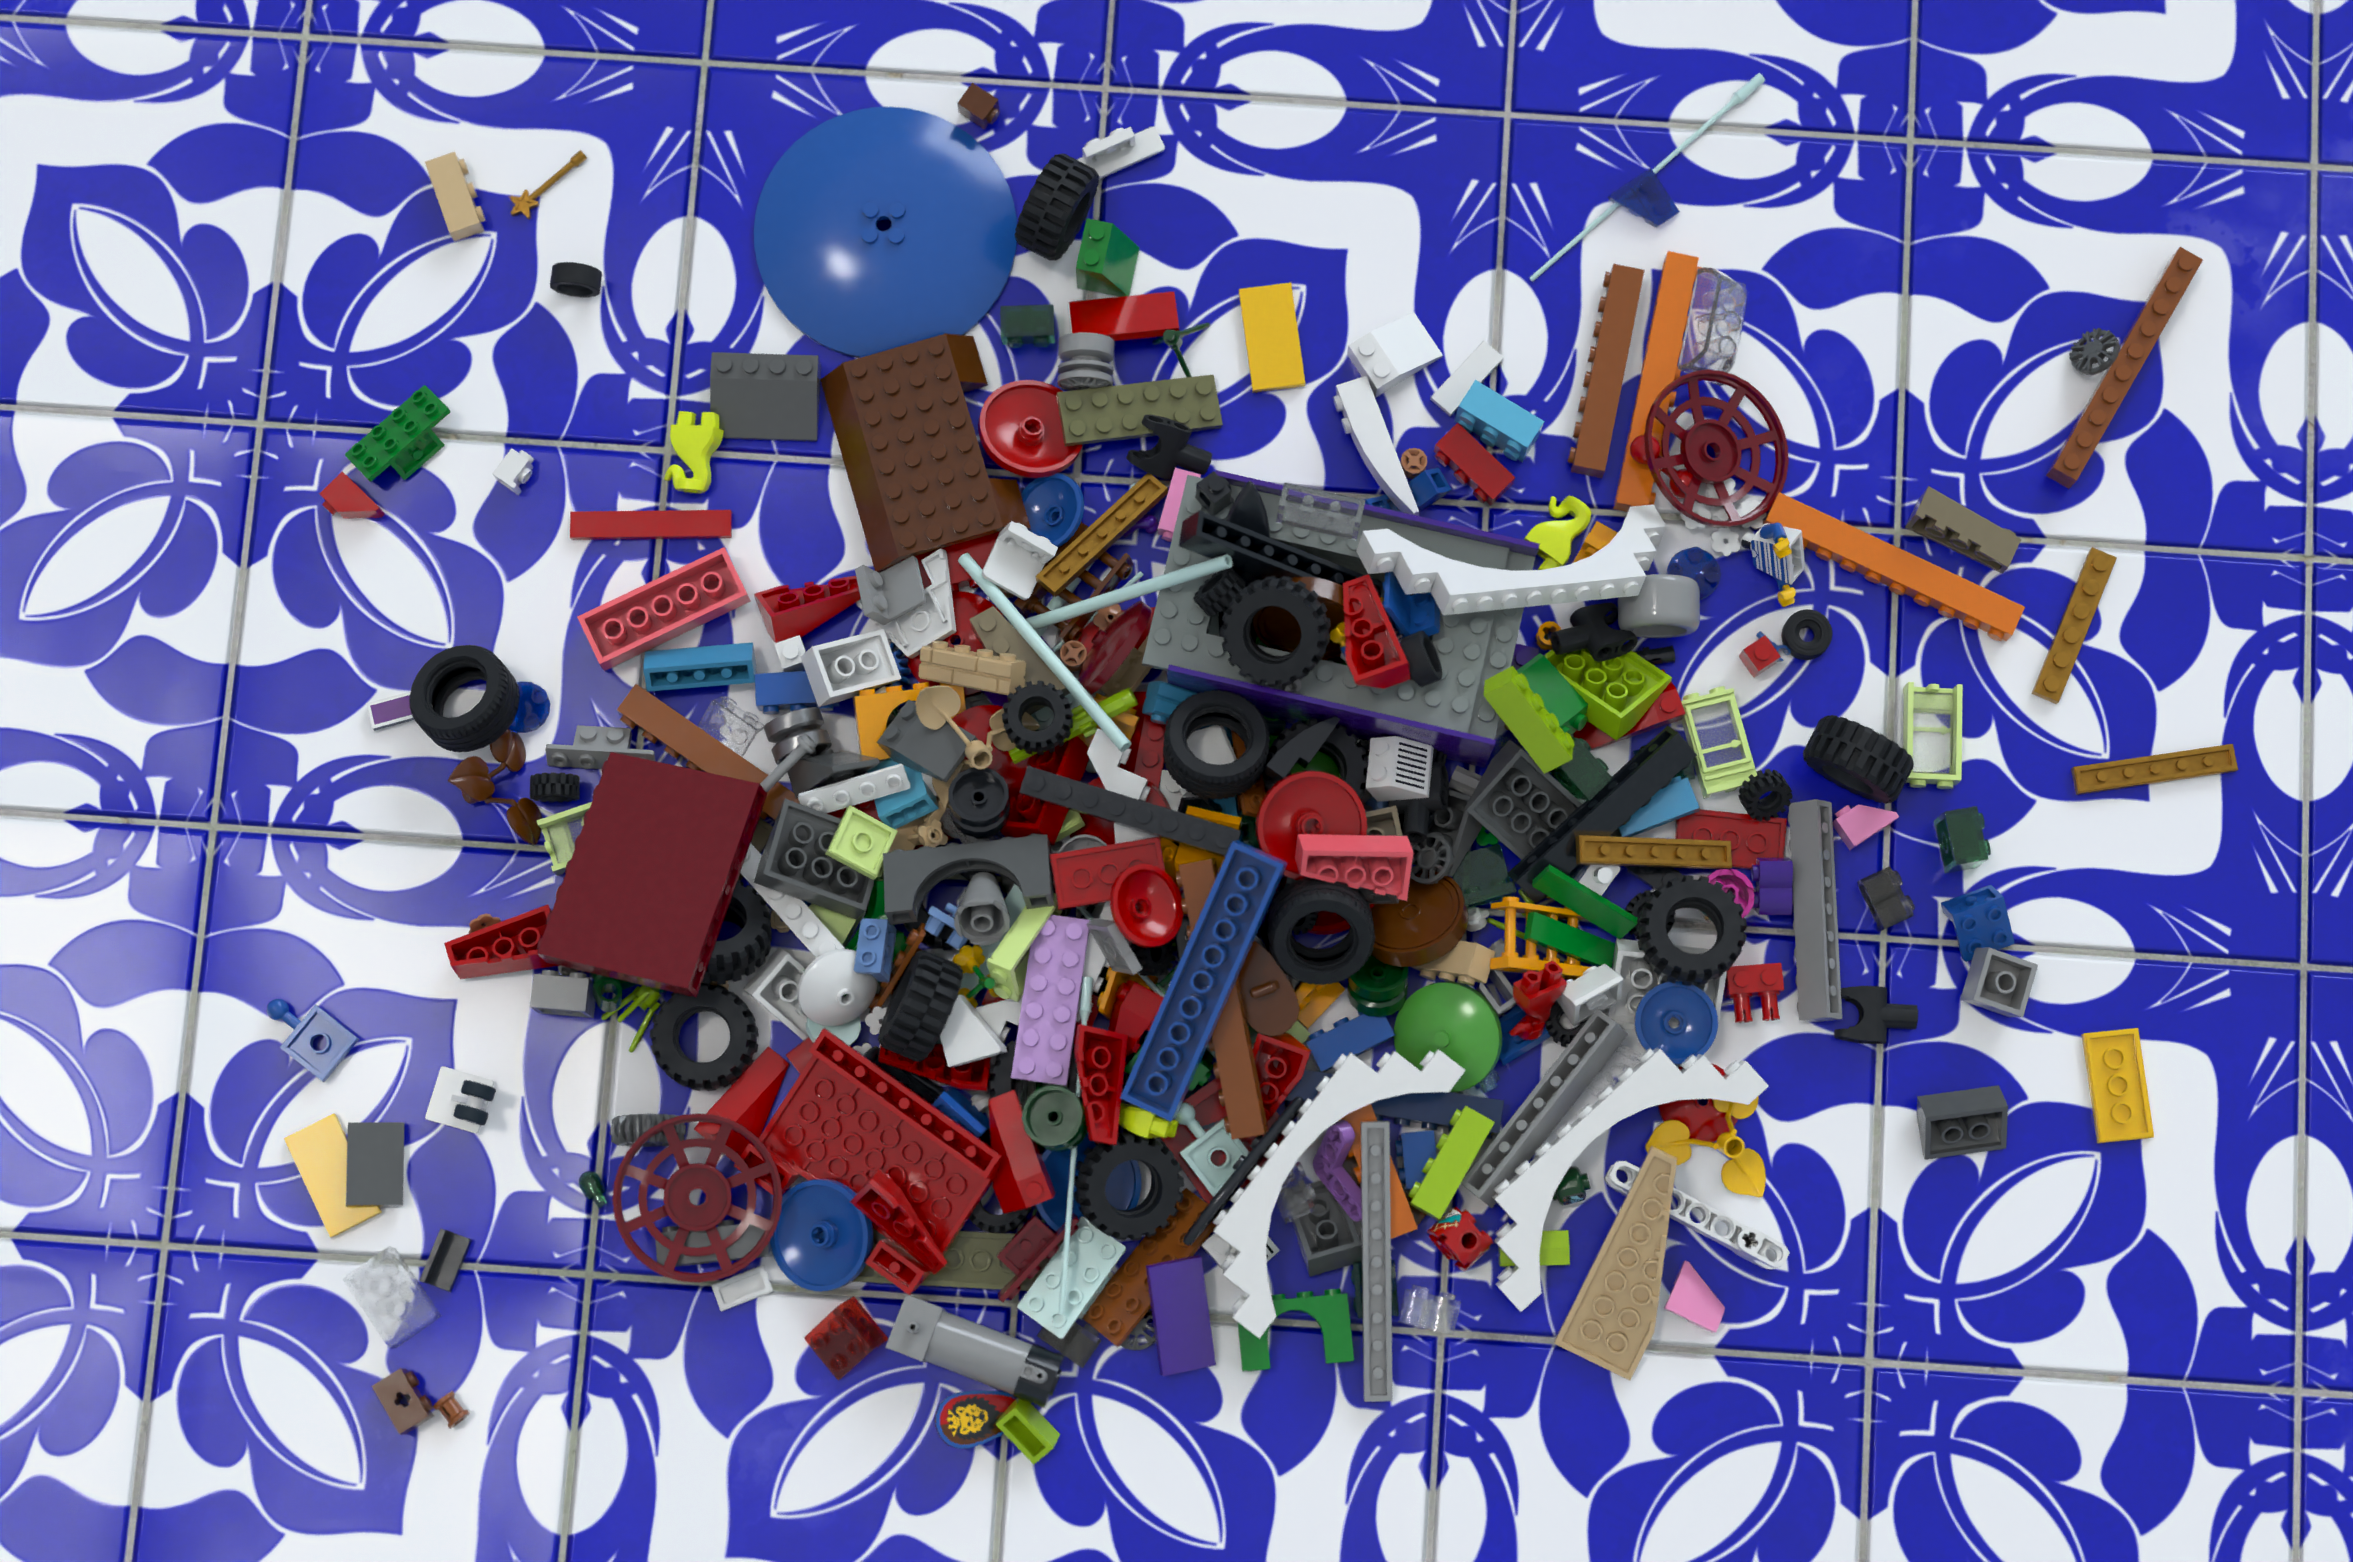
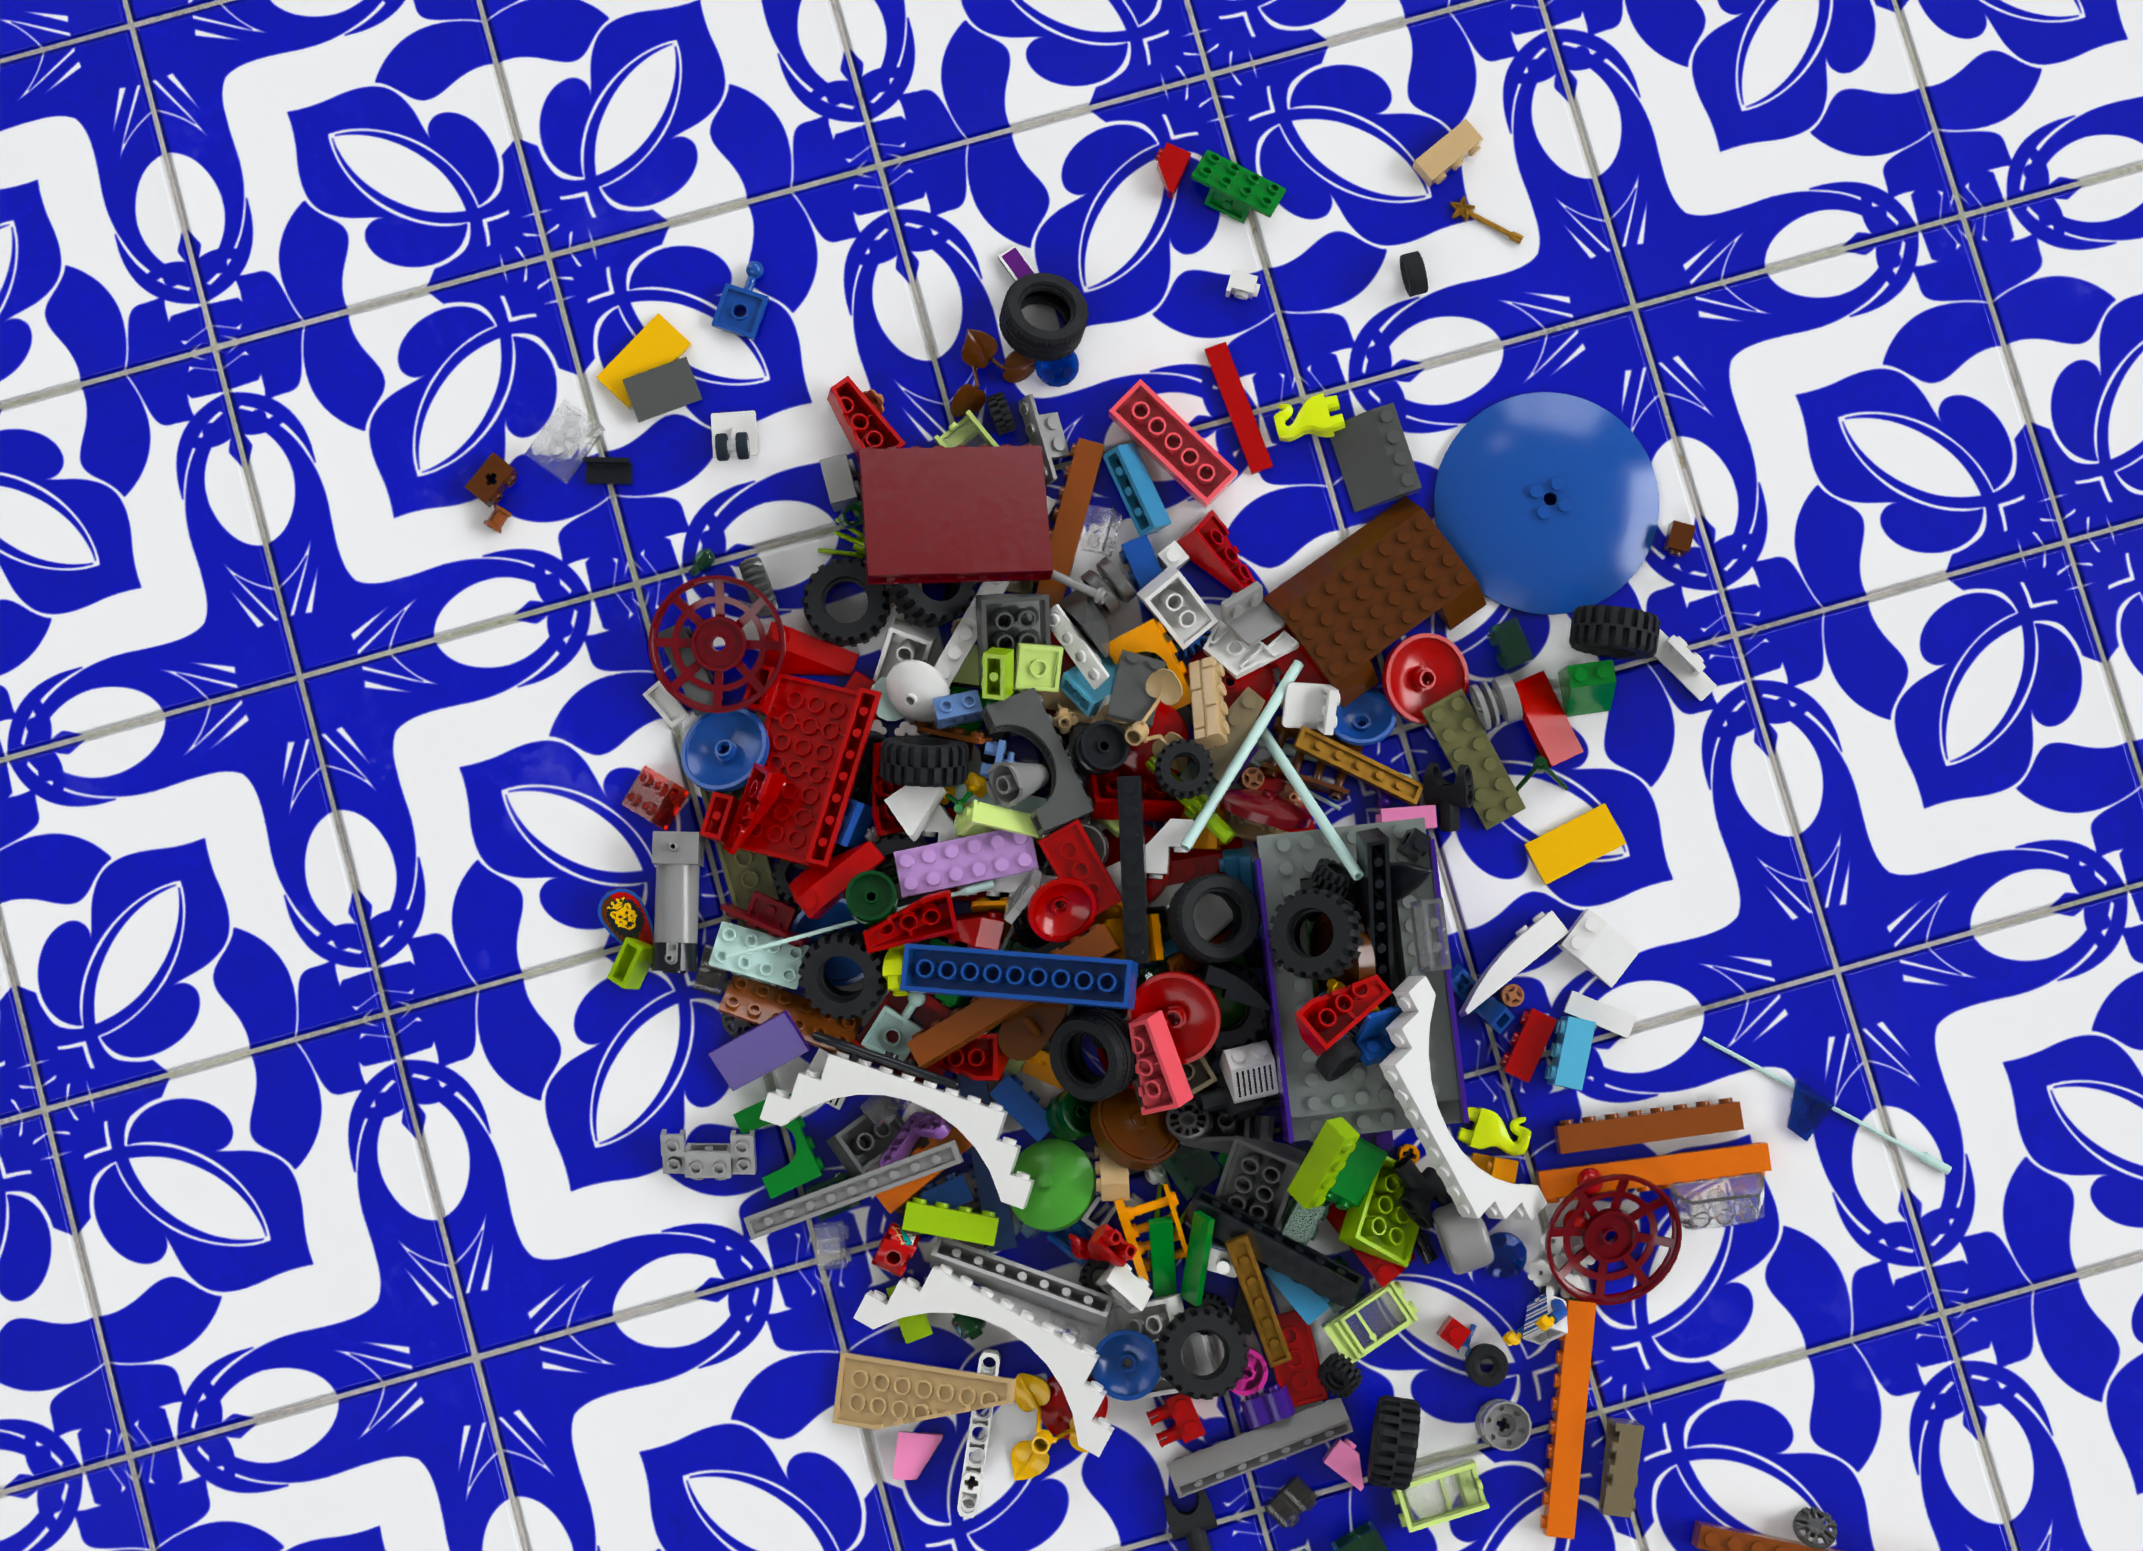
camera: 70 degrees right, 5 degrees up
none -> light grey bracket [660,1129,757,1181]
none -> lime brick [981,647,1014,701]
none -> light grey wheel [1475,1398,1532,1451]

